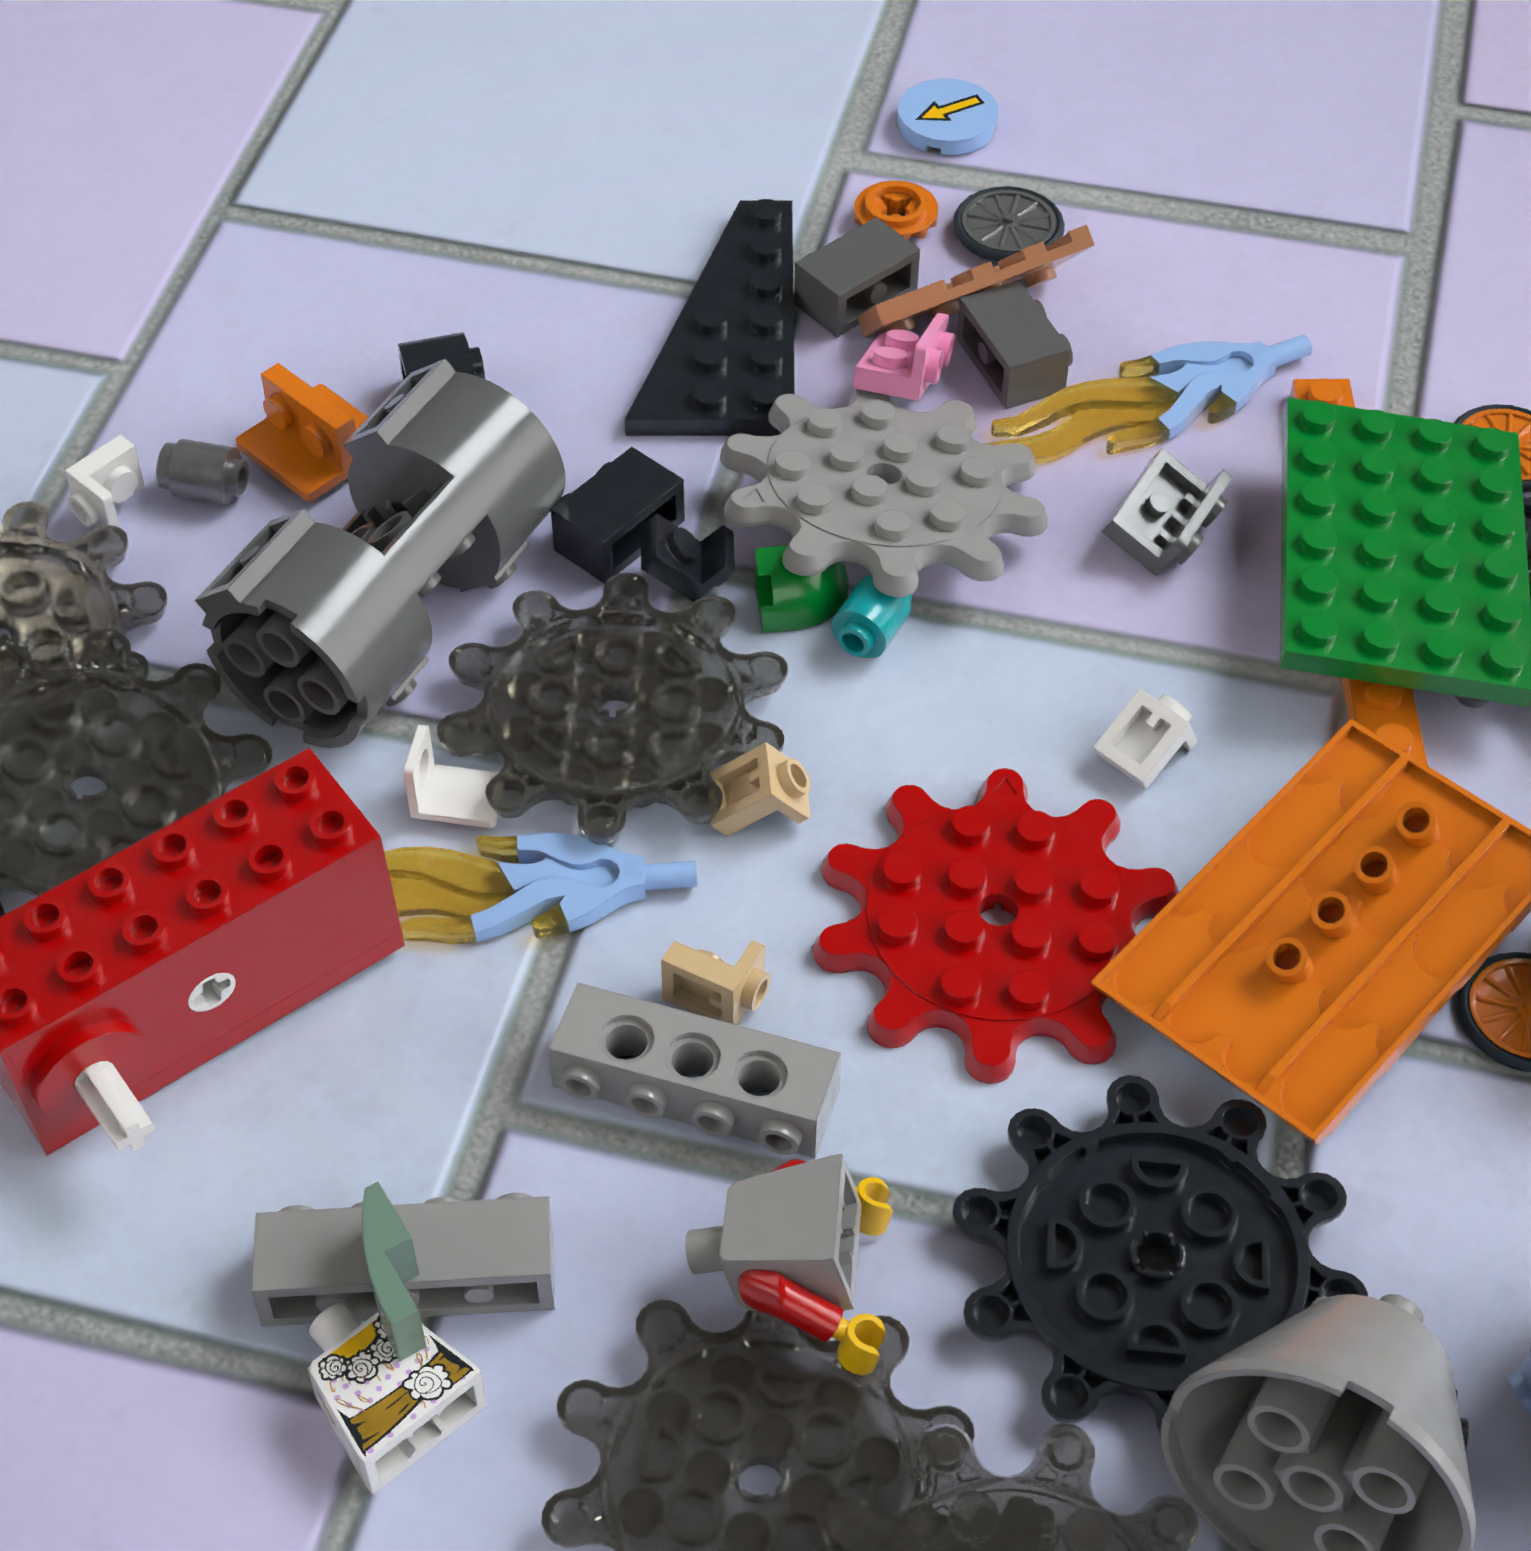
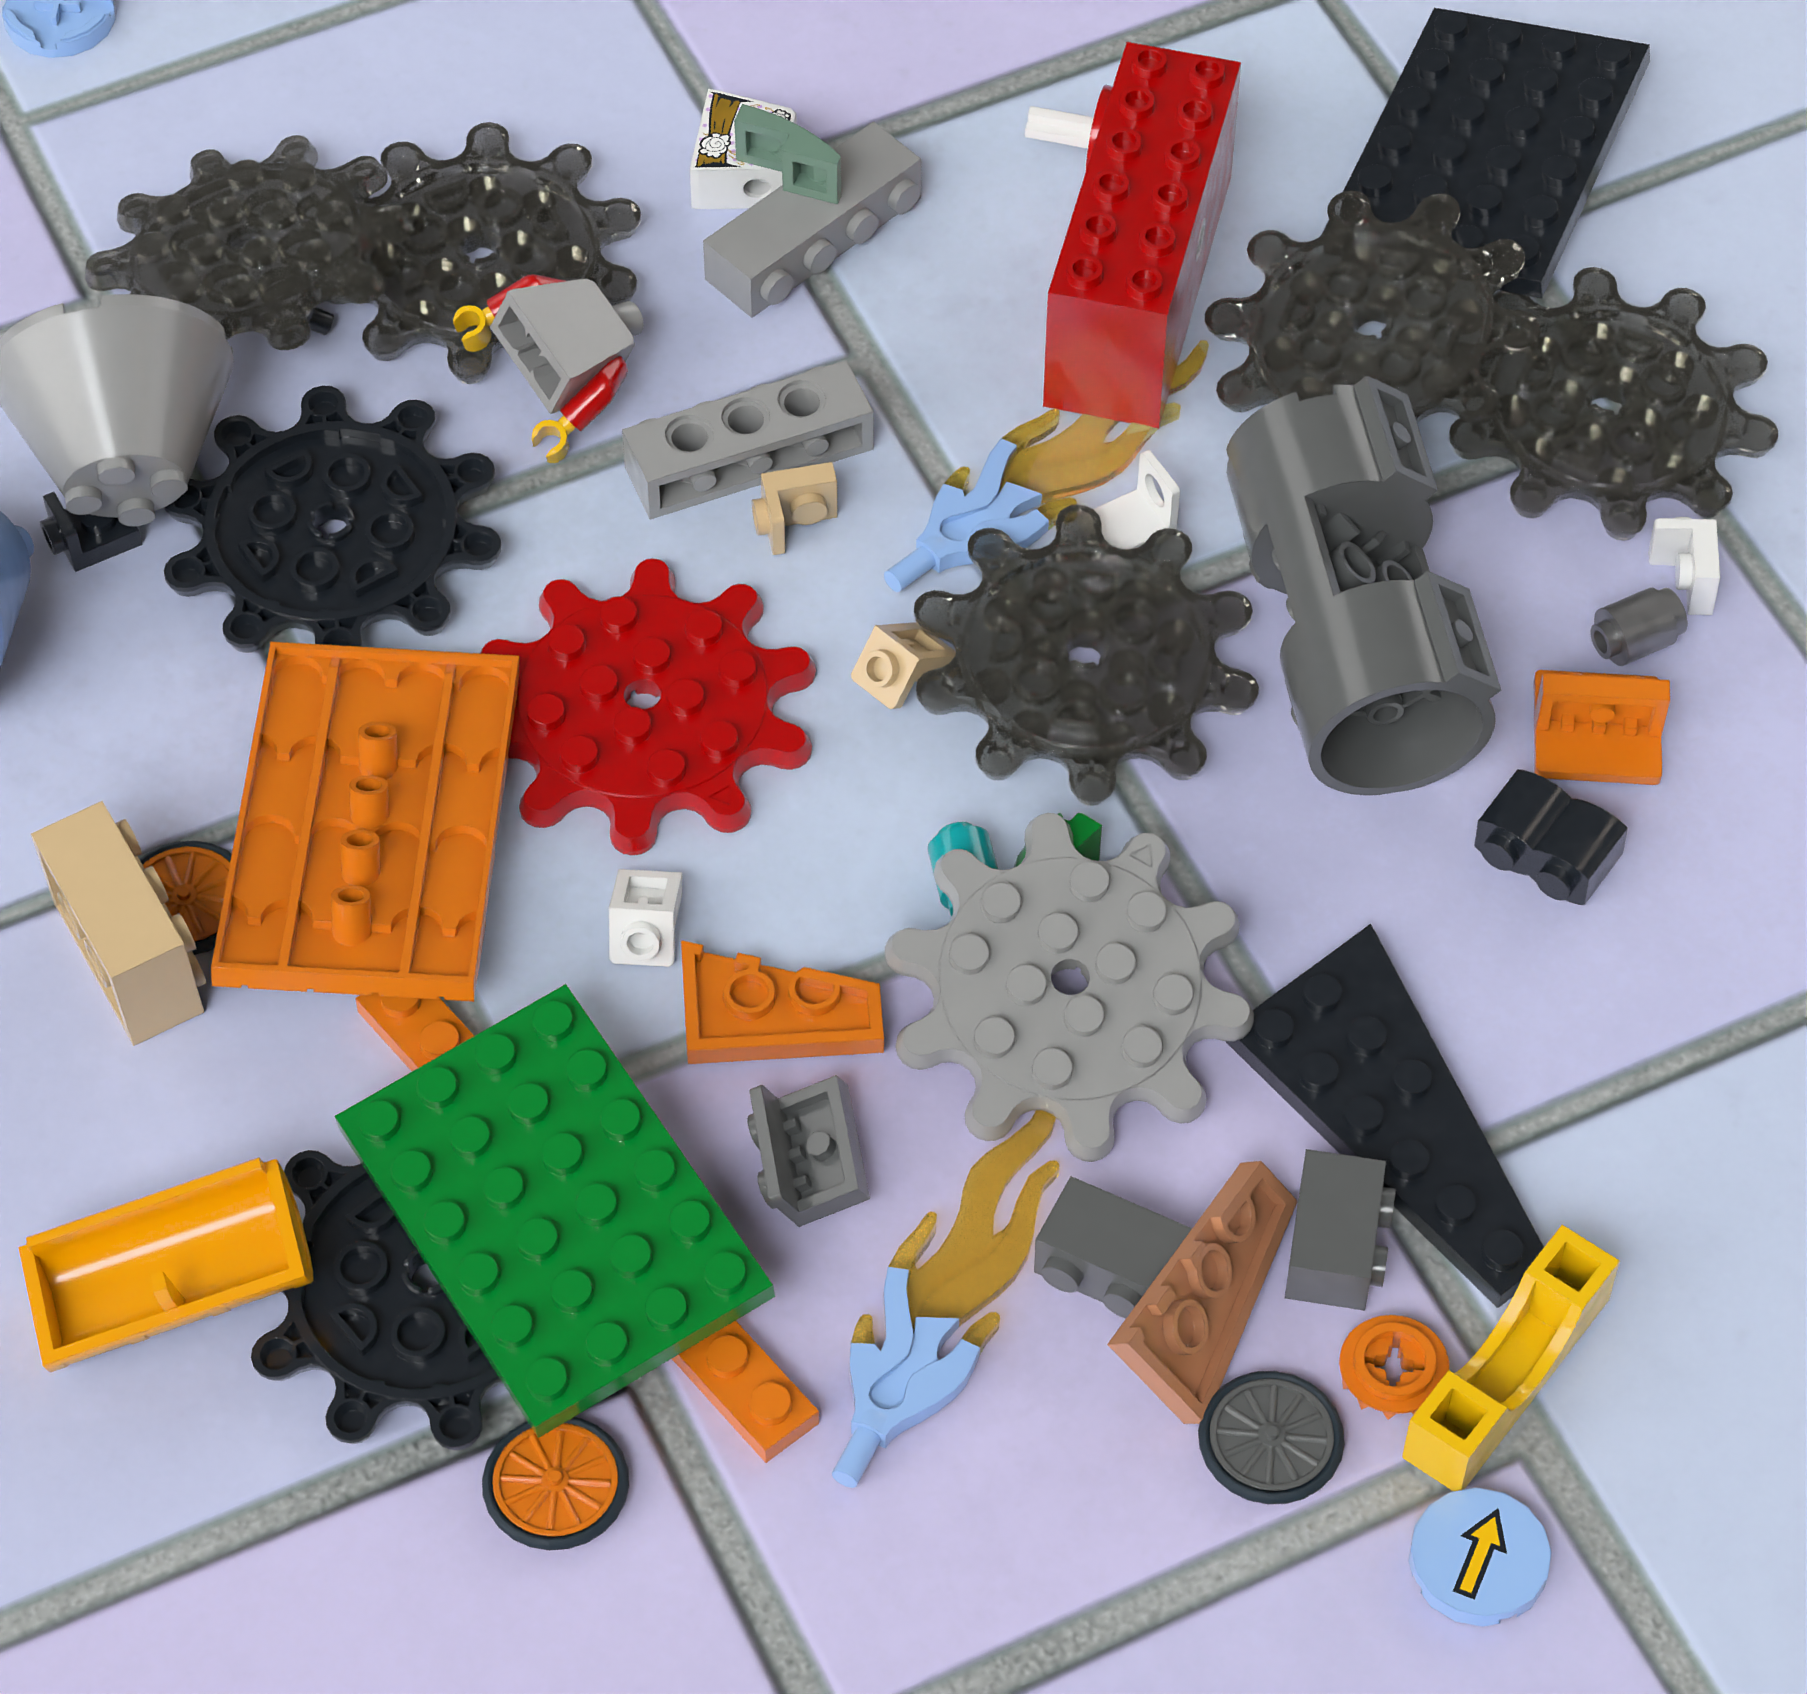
camera: 140 degrees right, 5 degrees up
black brick [551,447,685,584] -> none
black bracket [641,514,735,602] -> none
bright pink bracket [853,313,955,401] -> none
none -> orange wing [681,940,884,1064]
none -> yellow arch [1402,1225,1620,1491]

